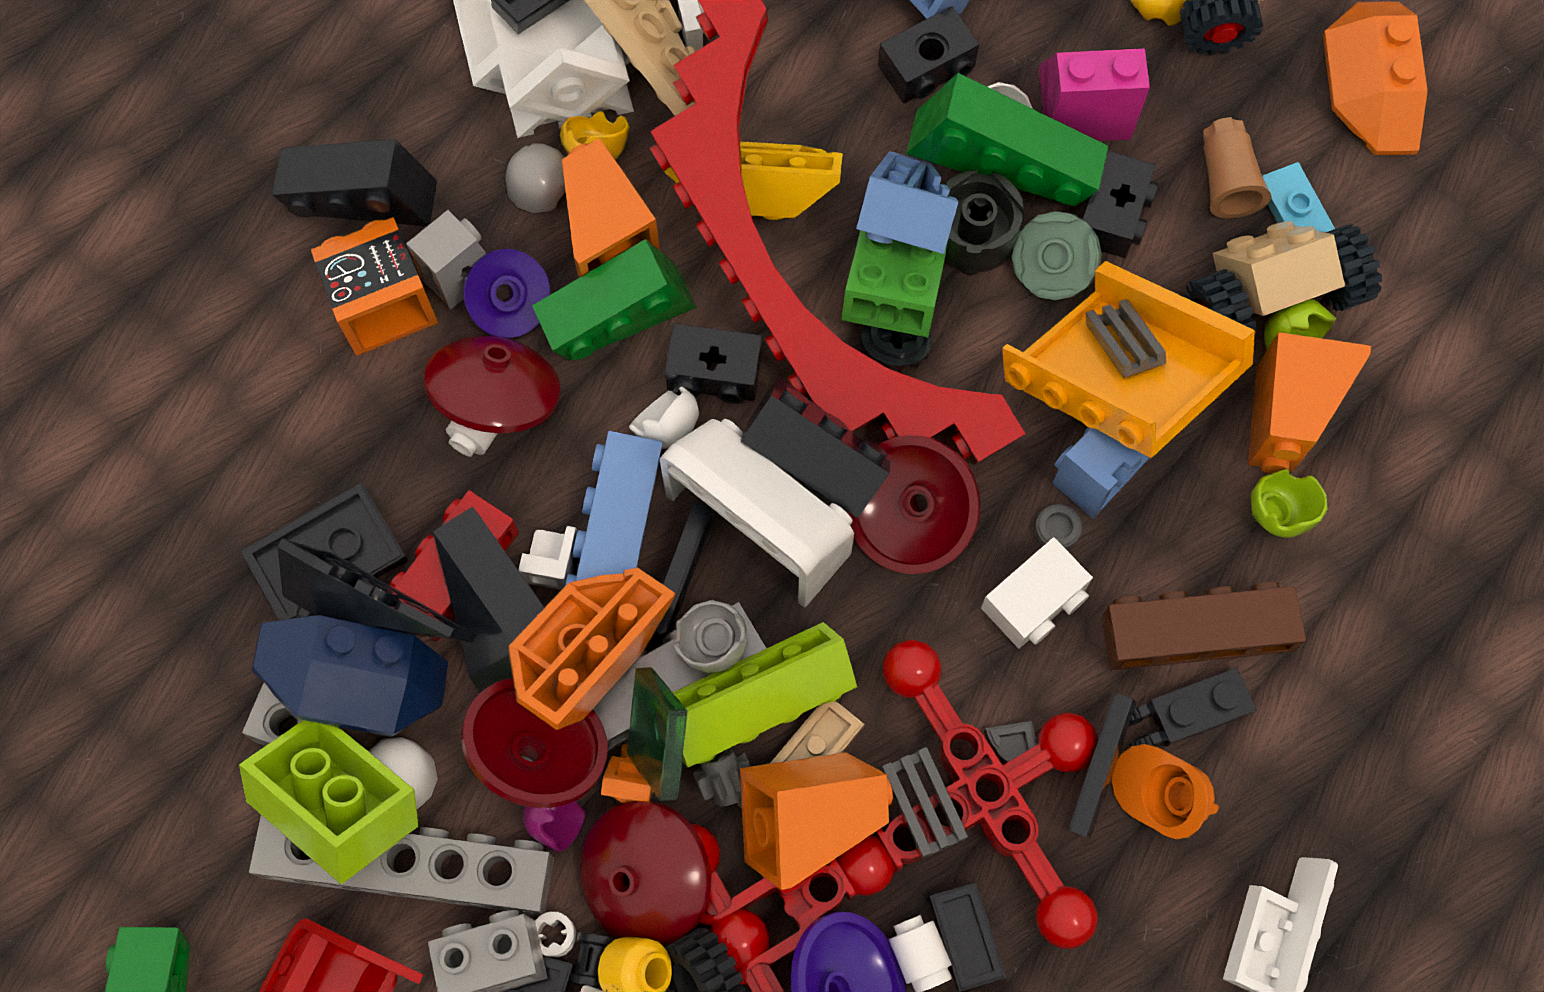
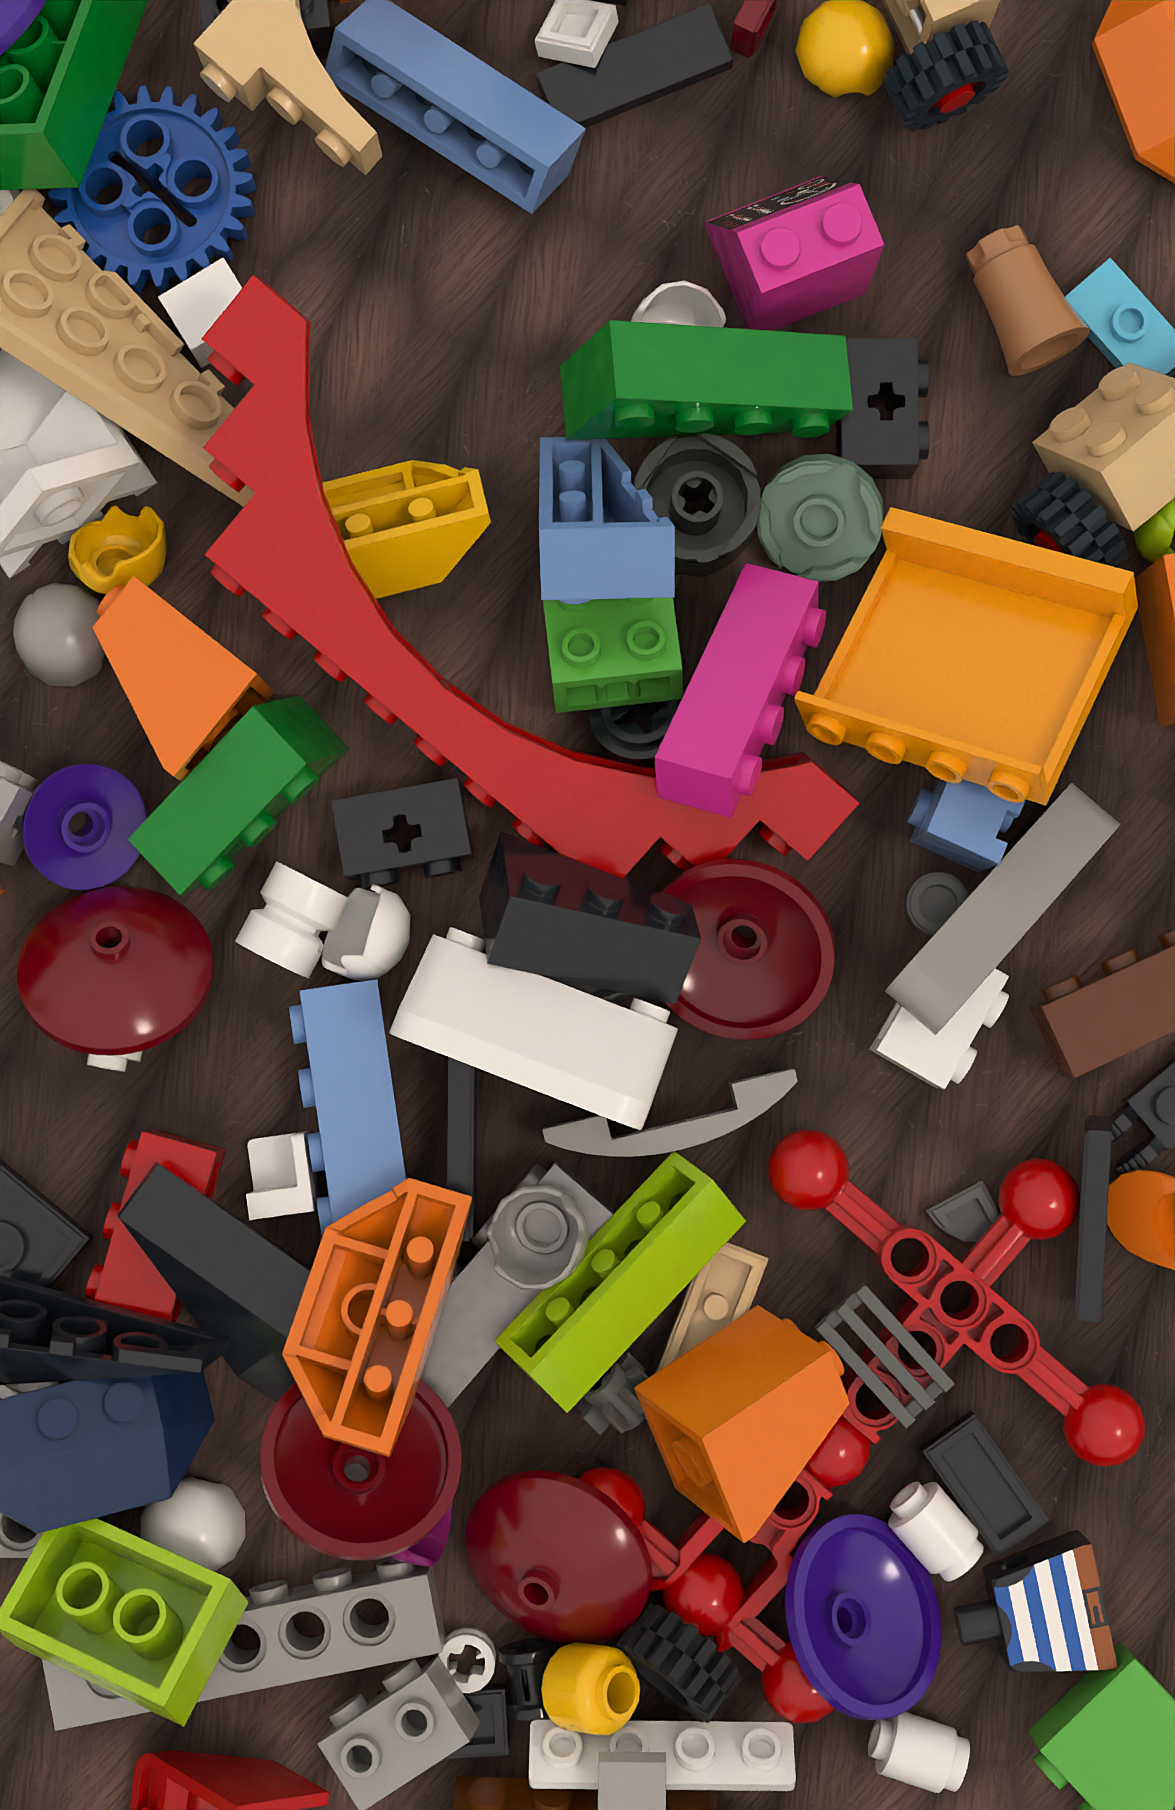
camera: 15 degrees left, 15 degrees up
orange plate [601,743,659,803] -> none
clear green tile [627,667,688,801] -> none
black brick [878,6,979,104] -> none
dark grey tile [1085,299,1166,378] -> none
none -> white wheel [235,861,350,978]
none -> light grey slope [542,1068,798,1157]
none -> dark pink brick [655,563,826,818]
none -> light grey beam [885,783,1121,1035]

